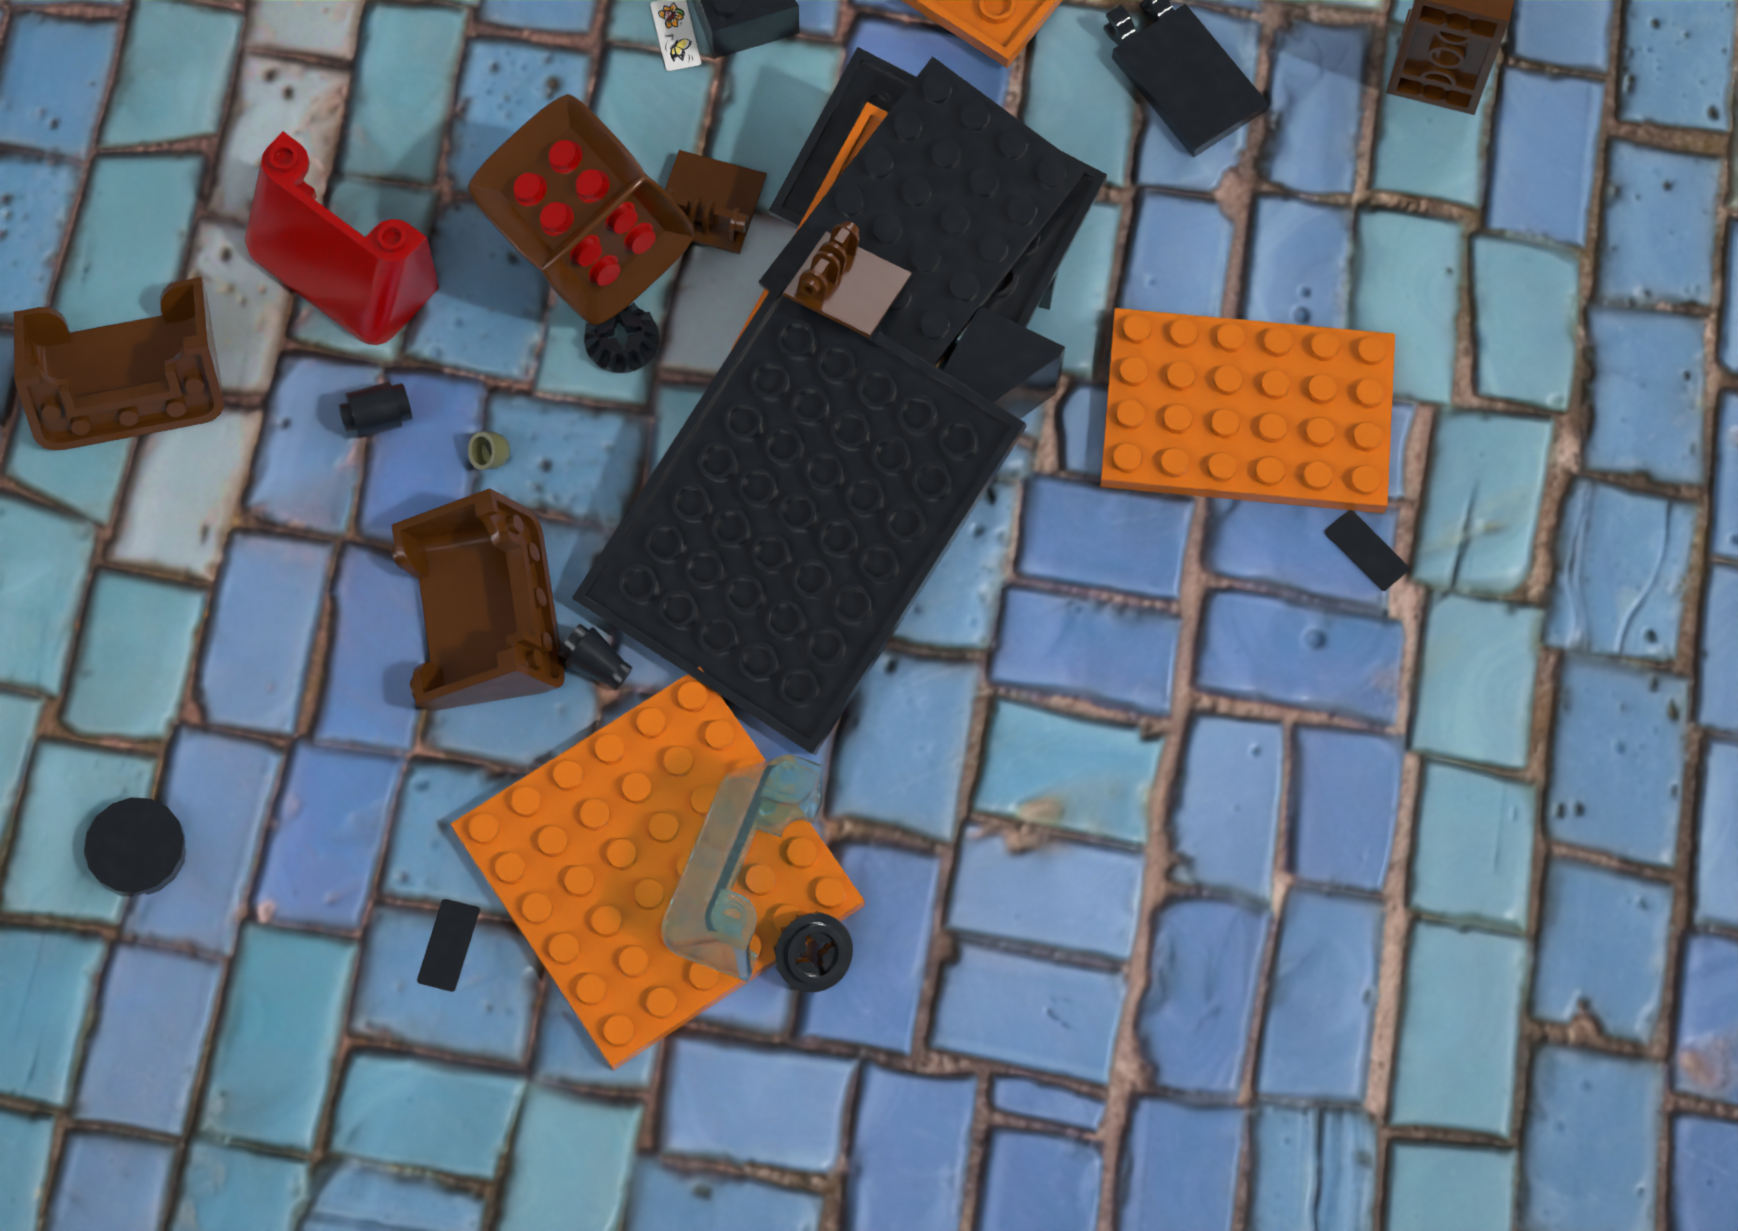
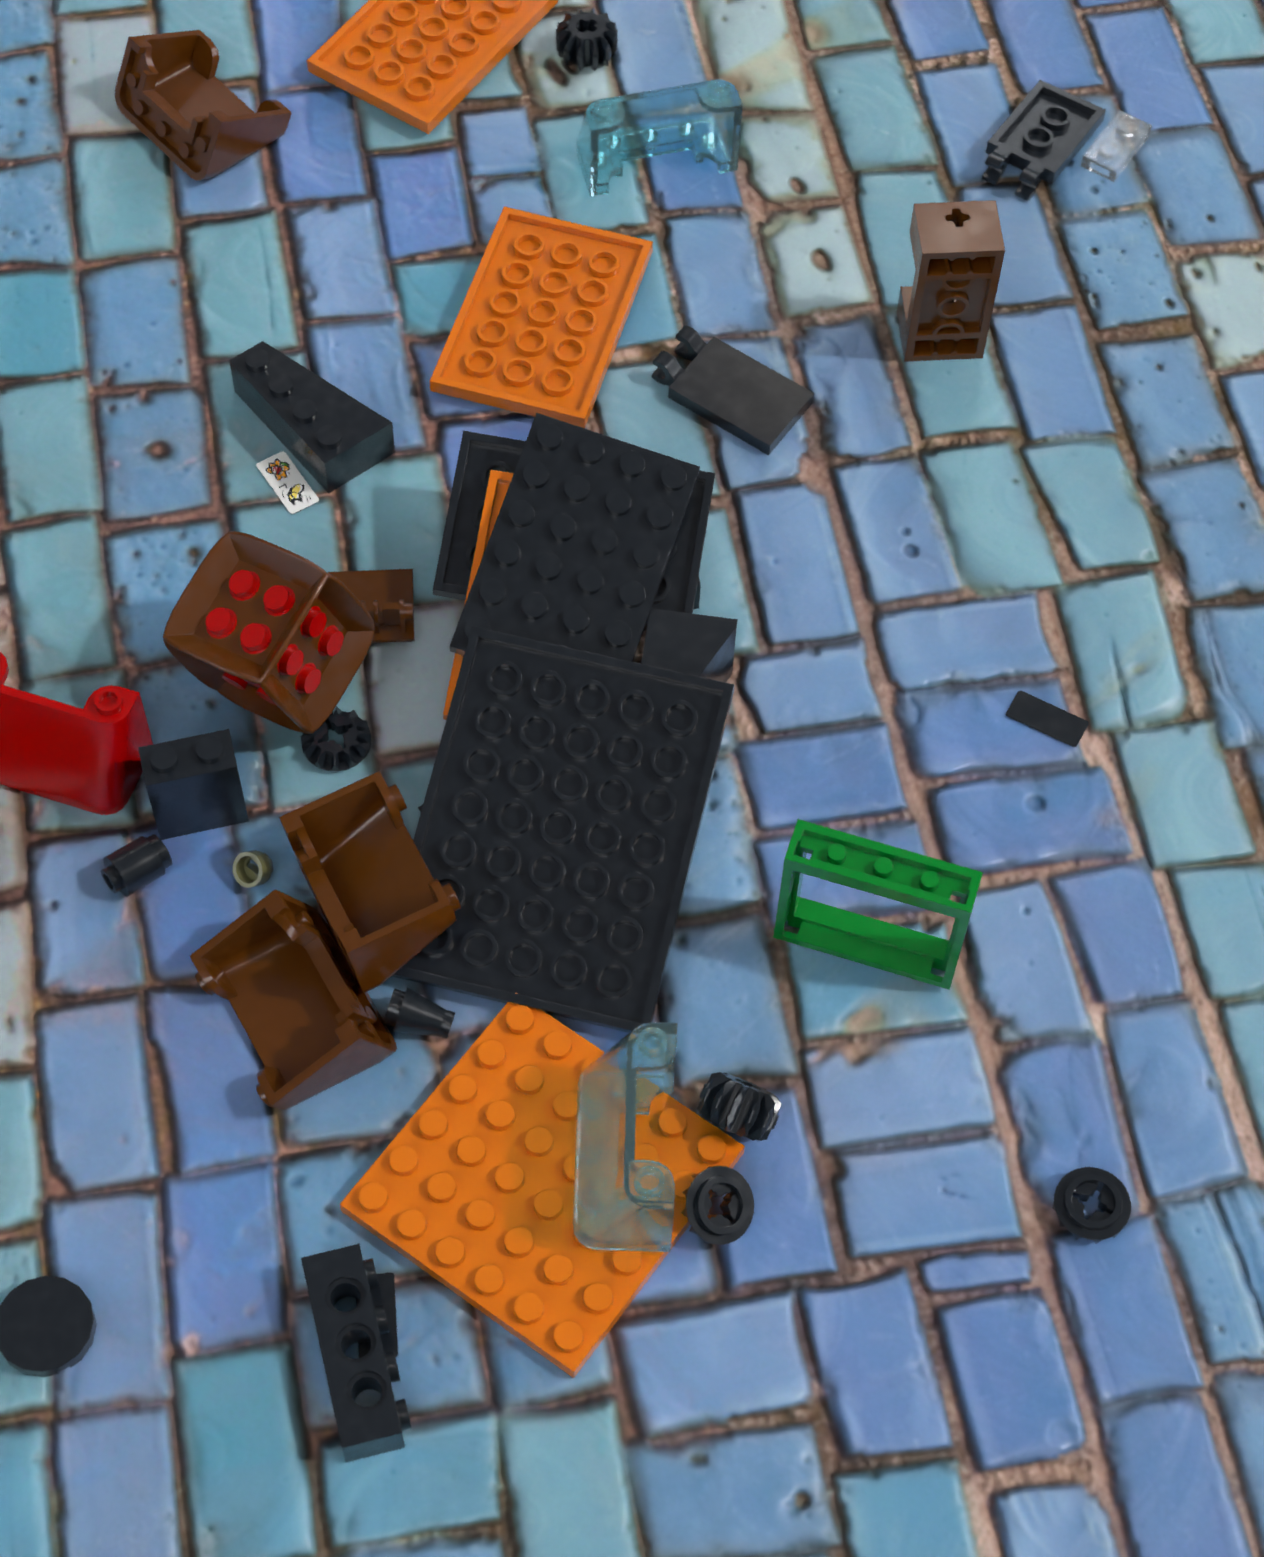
camera: 20 degrees left, 10 degrees down
hinge [783,221,911,338] -> none
orange plate [1100,308,1395,514] -> none
none -> black slope [138,729,249,840]
none -> reddish brown windscreen [279,771,461,994]
none -> black brick [301,1244,412,1463]
none -> black gear [697,1072,782,1141]
none -> green window [773,819,983,990]
none -> black gear [1052,1167,1131,1244]

